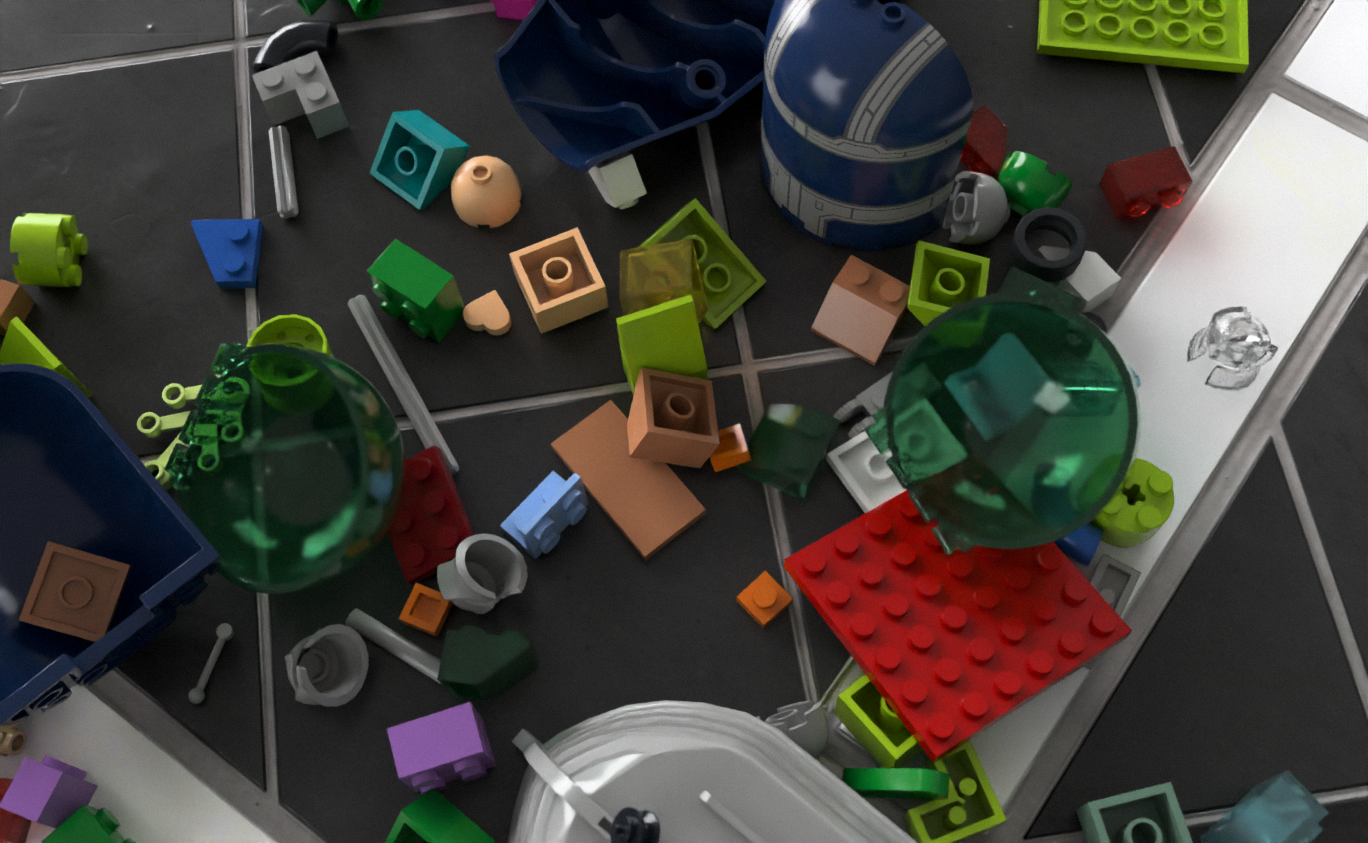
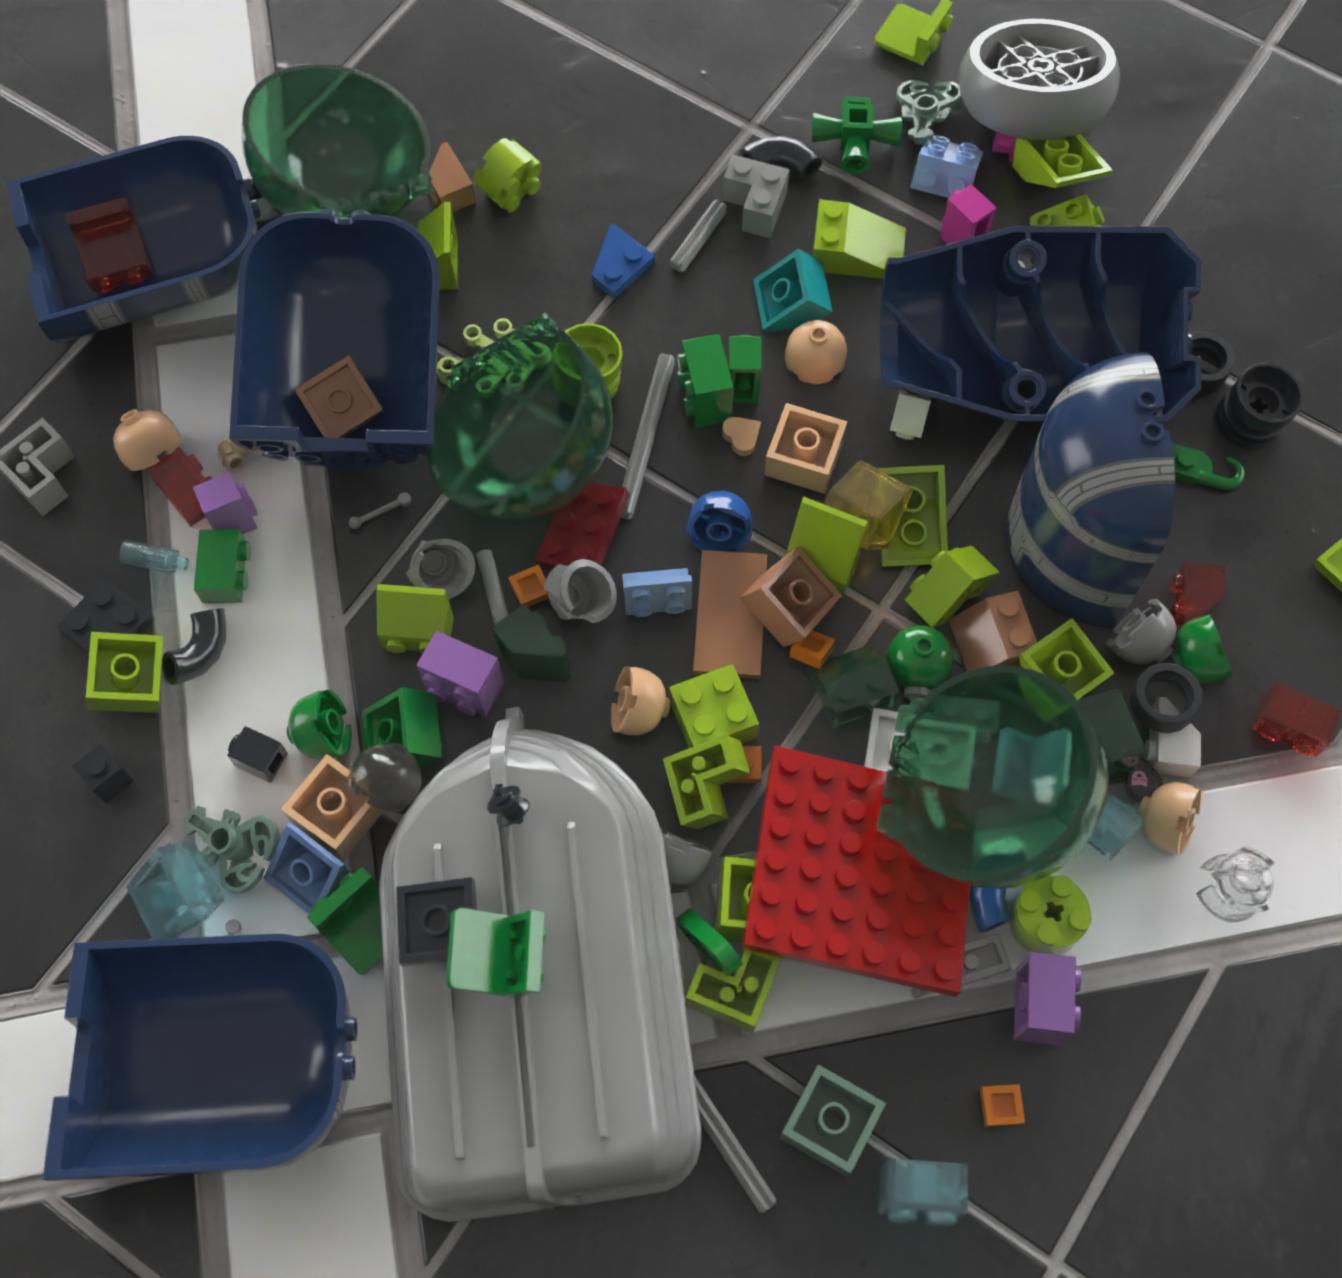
camera: 40 degrees right, 0 degrees up
none -> lime slope [376,584,454,654]
none -> light nougat cylinder [611,666,670,736]
none -> lime brick [663,735,750,829]
none -> lime brick [669,664,759,748]
none -> blue cylinder [686,490,753,552]
none -> green brick [728,335,761,403]
none -> lime slope [813,200,906,279]
none -> green cylinder [884,625,954,690]
none -> lime brick [905,545,1000,628]
none -> orange plate [980,1084,1025,1127]
none -> medium lavender brick [1014,952,1082,1045]
none -> light nougat cylinder [1138,782,1203,855]

